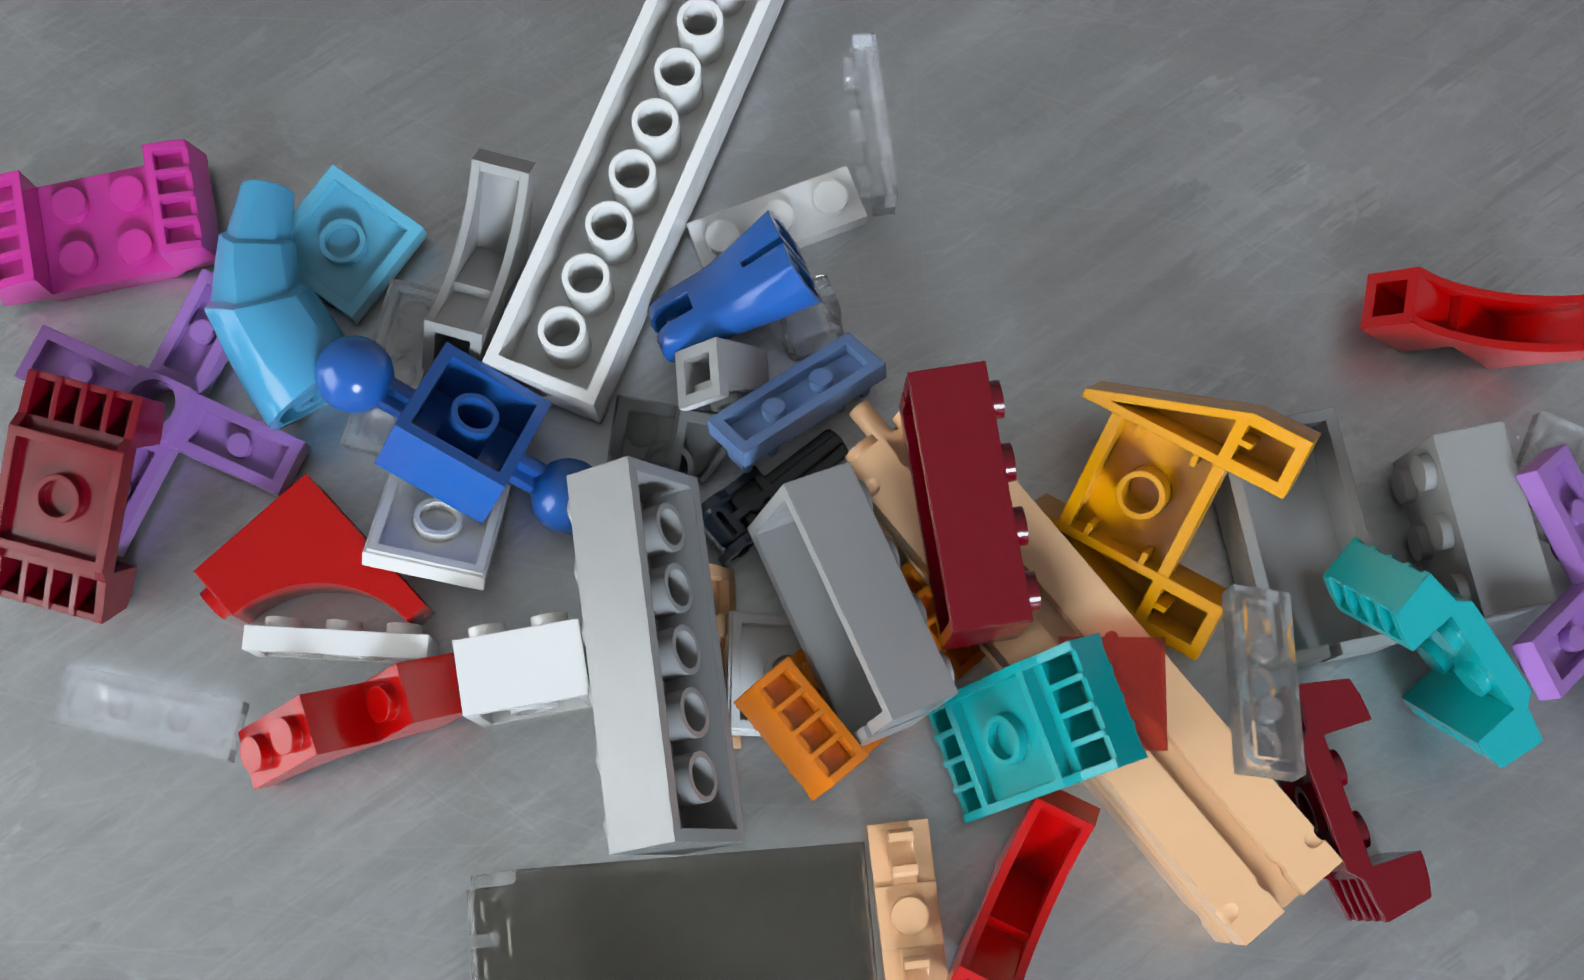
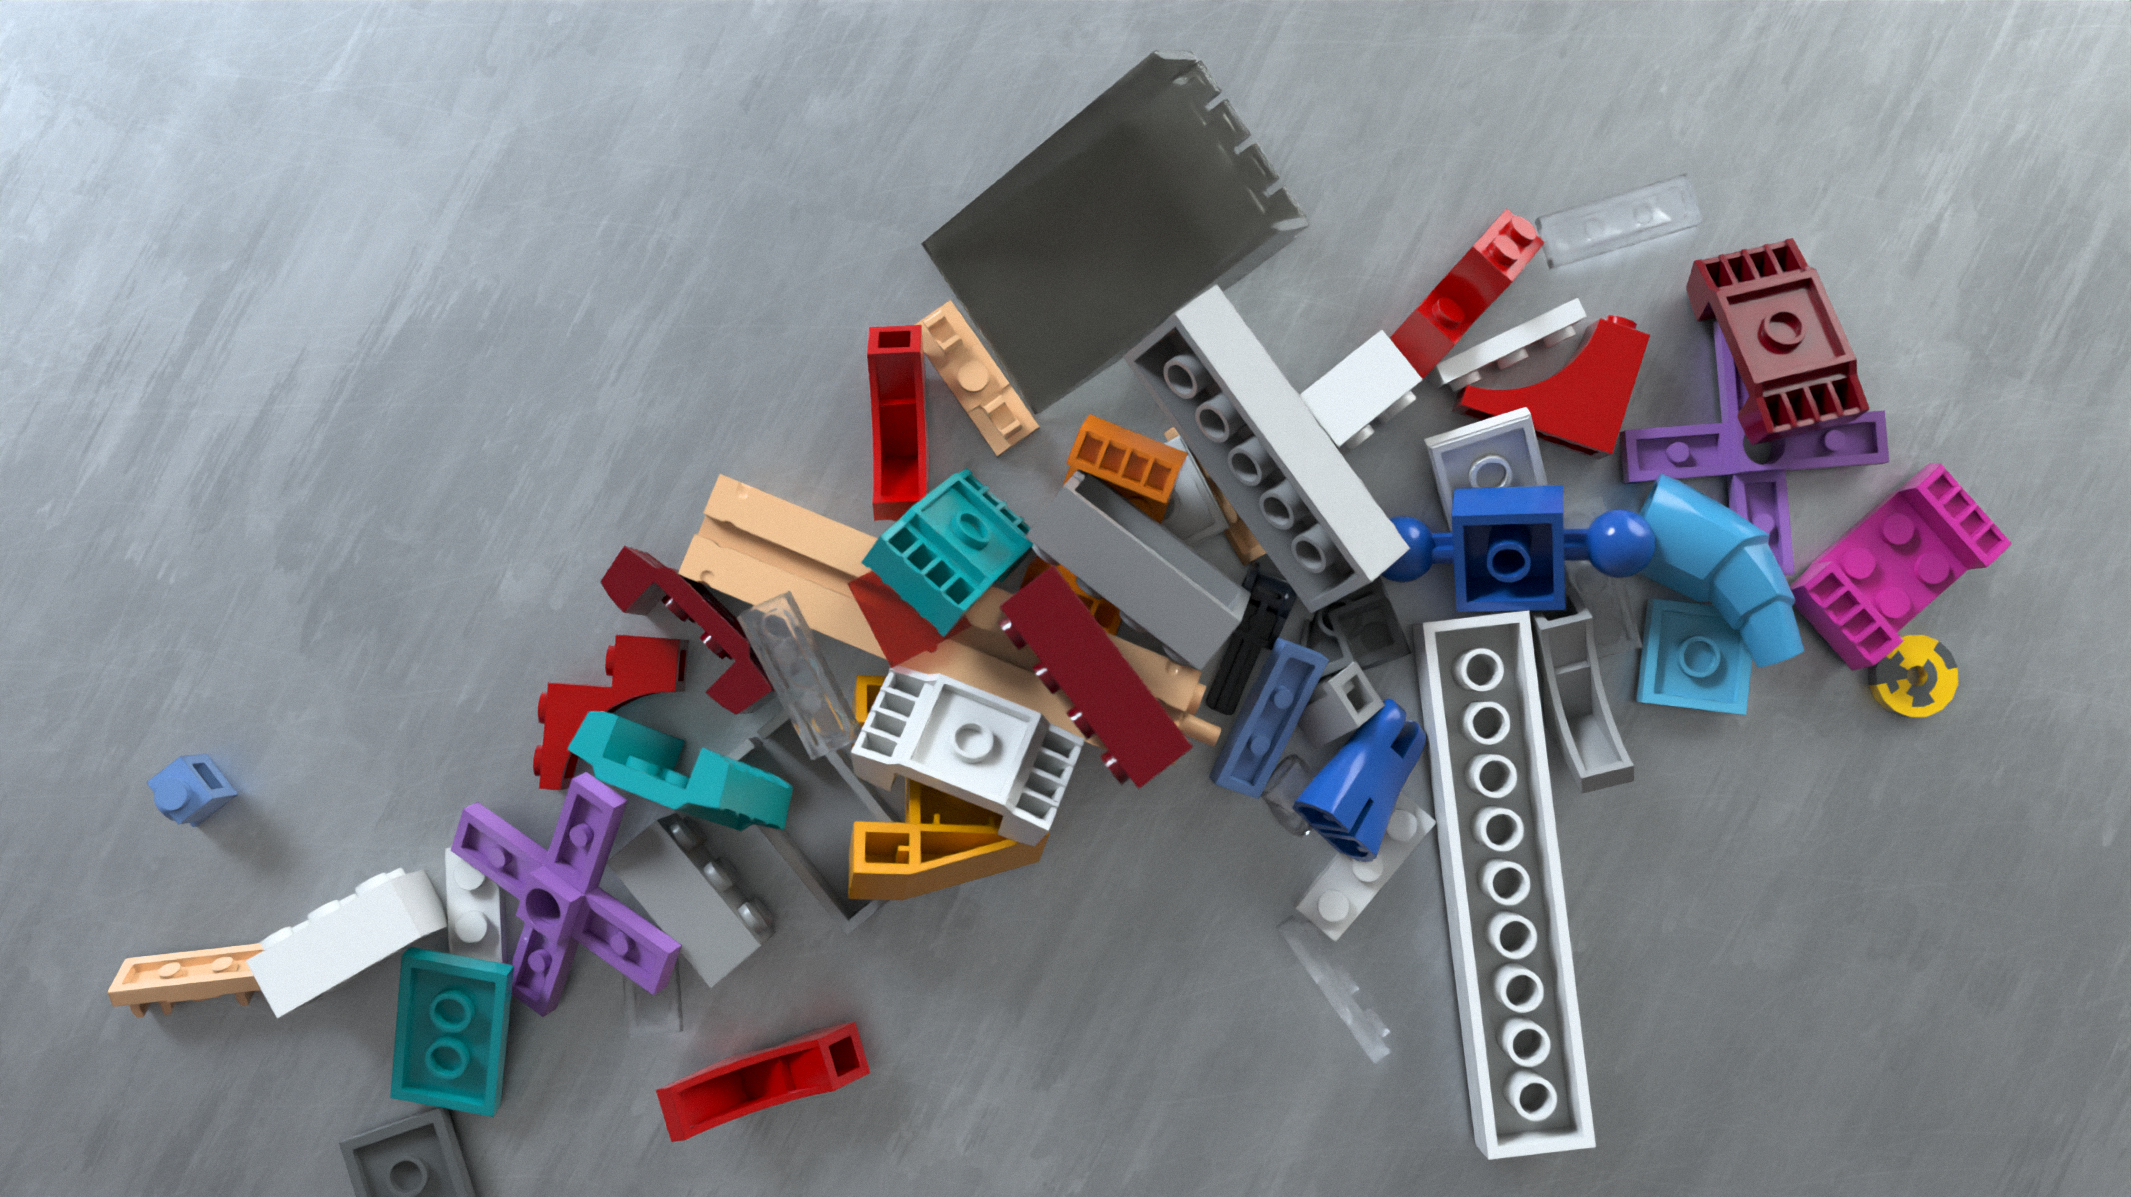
camera: 150 degrees right, 10 degrees up
none -> red arch [533,635,689,790]
none -> white plate [850,663,1085,846]
none -> yellow piece [1868,635,1958,717]

